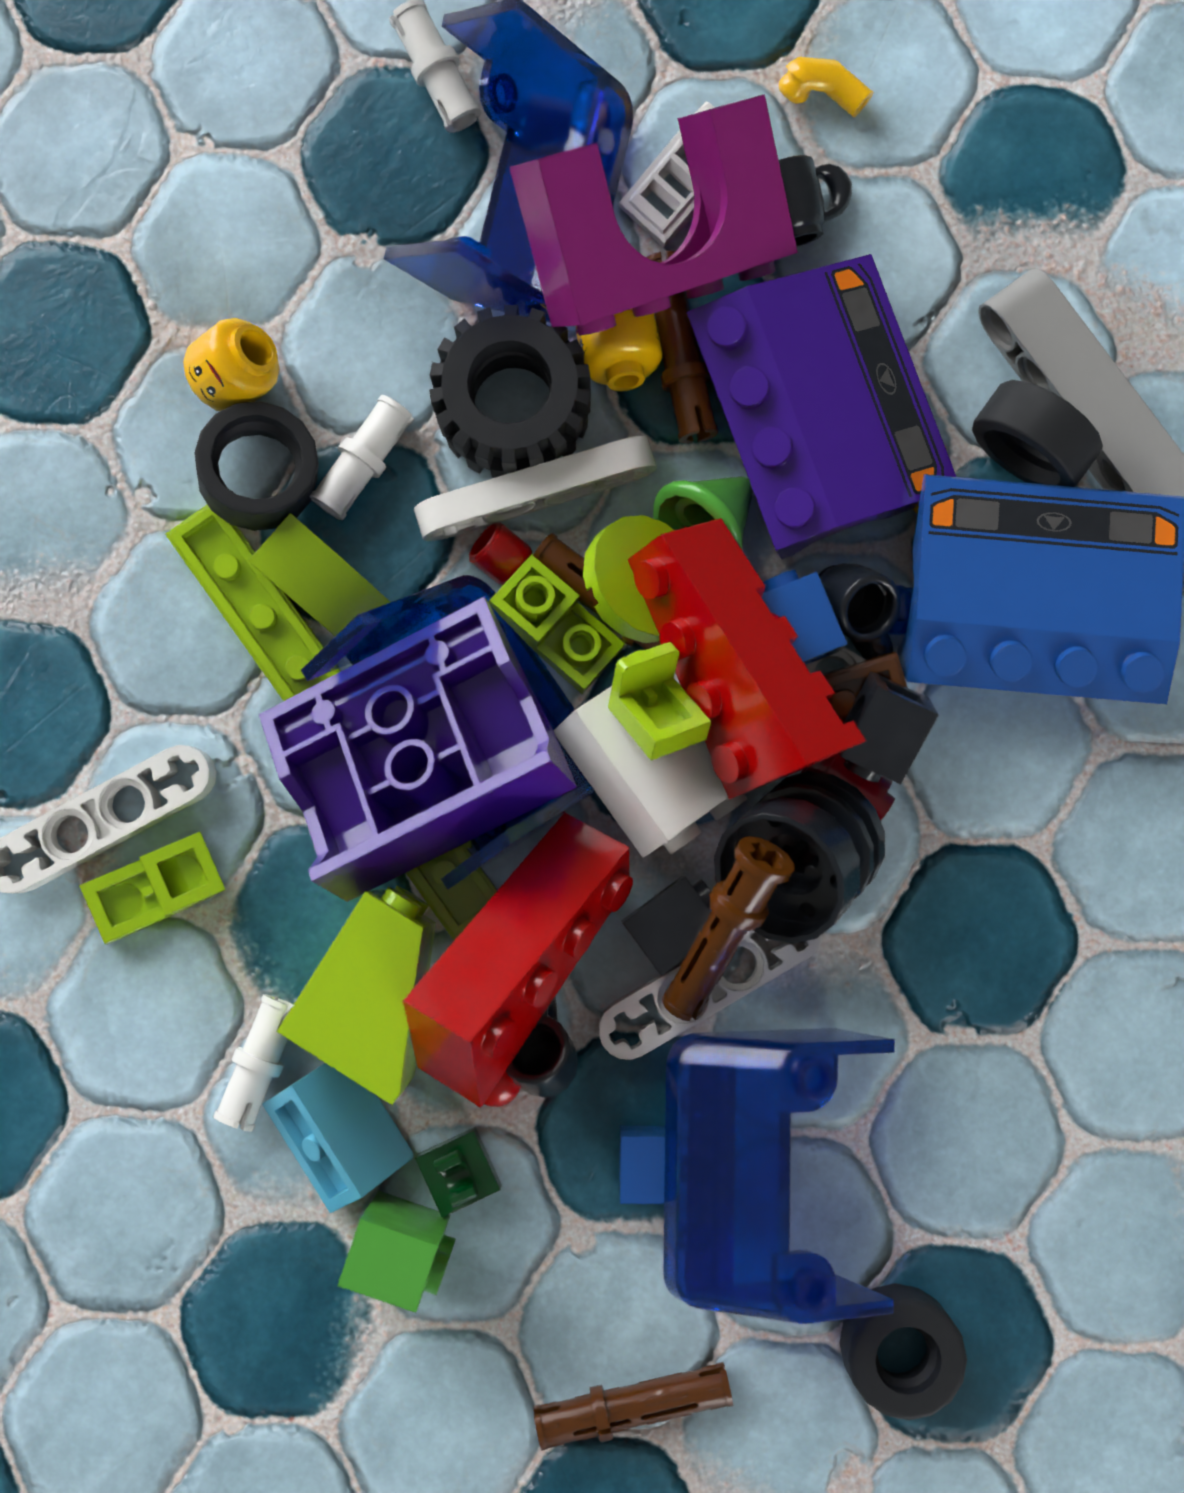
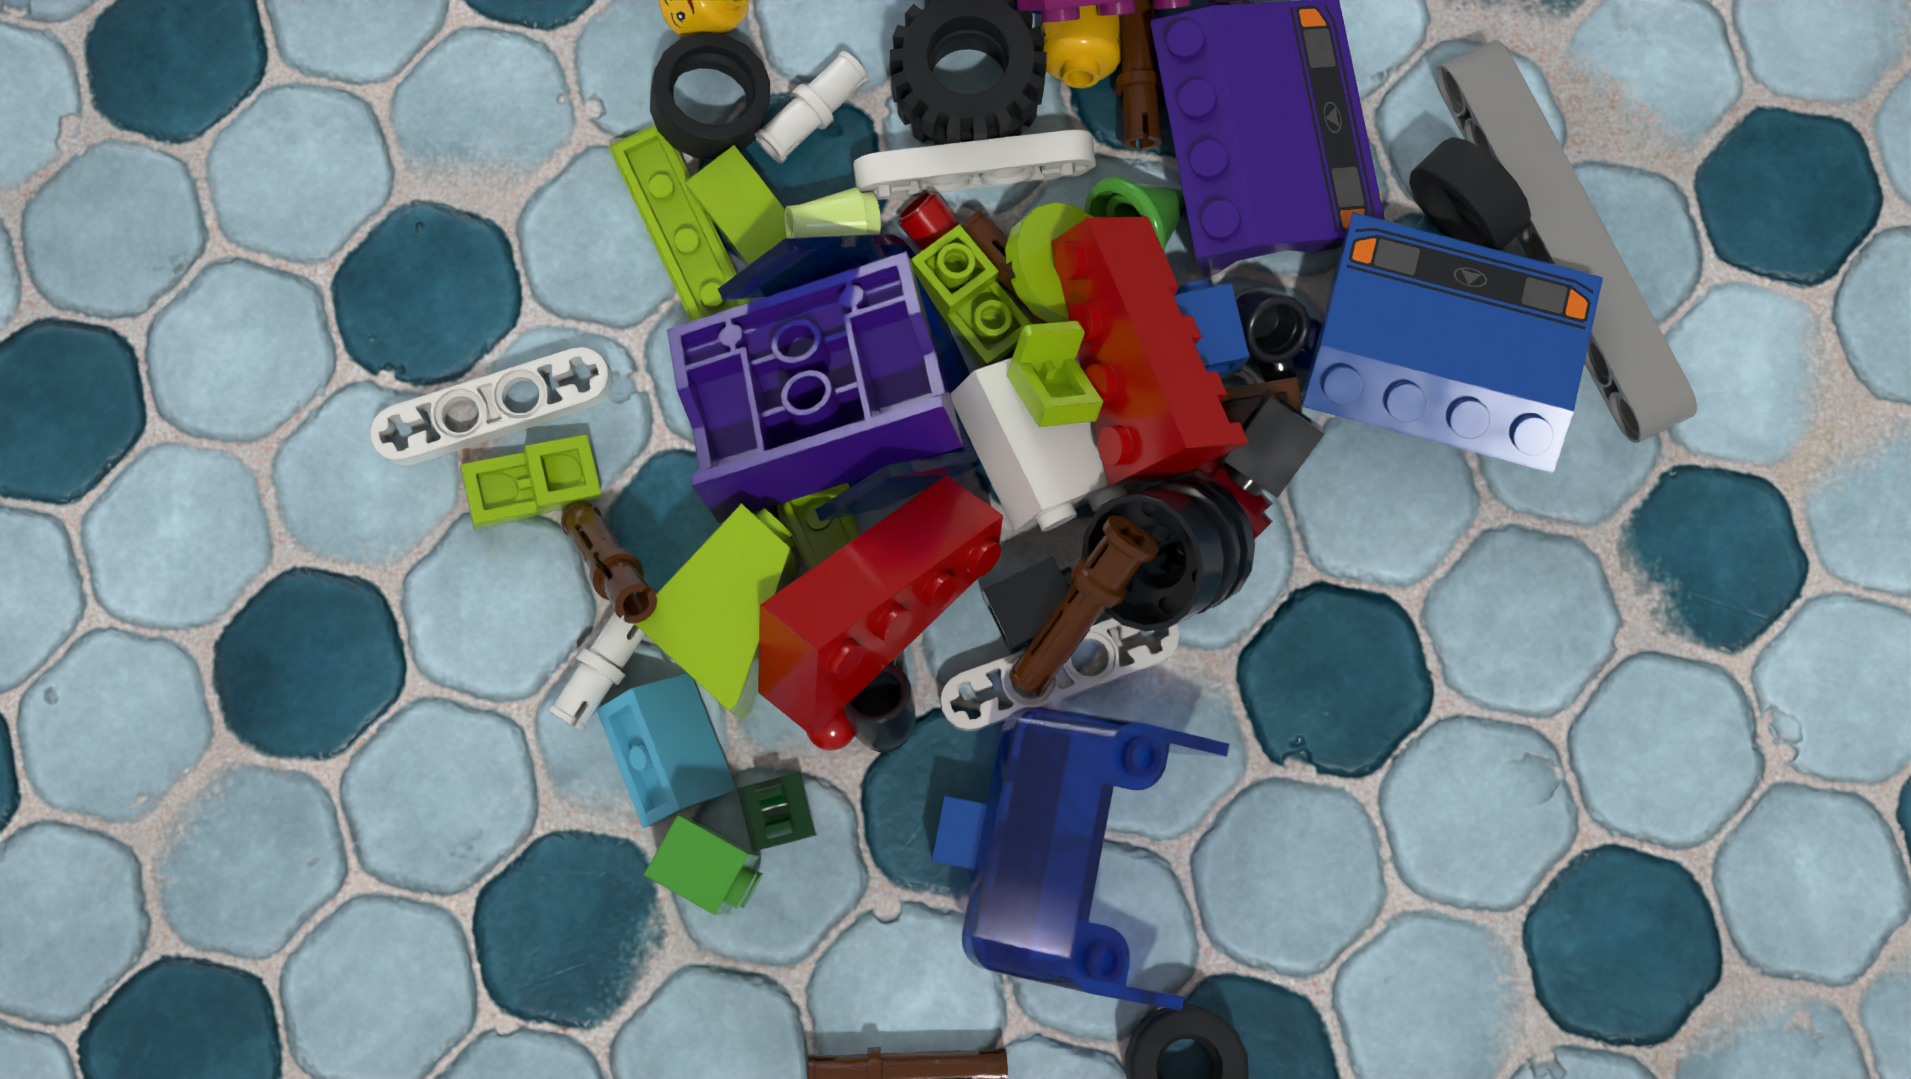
camera: 10 degrees right, 5 degrees down
none -> reddish brown pin [561,501,657,623]
none -> yellowish green cone [784,187,881,250]

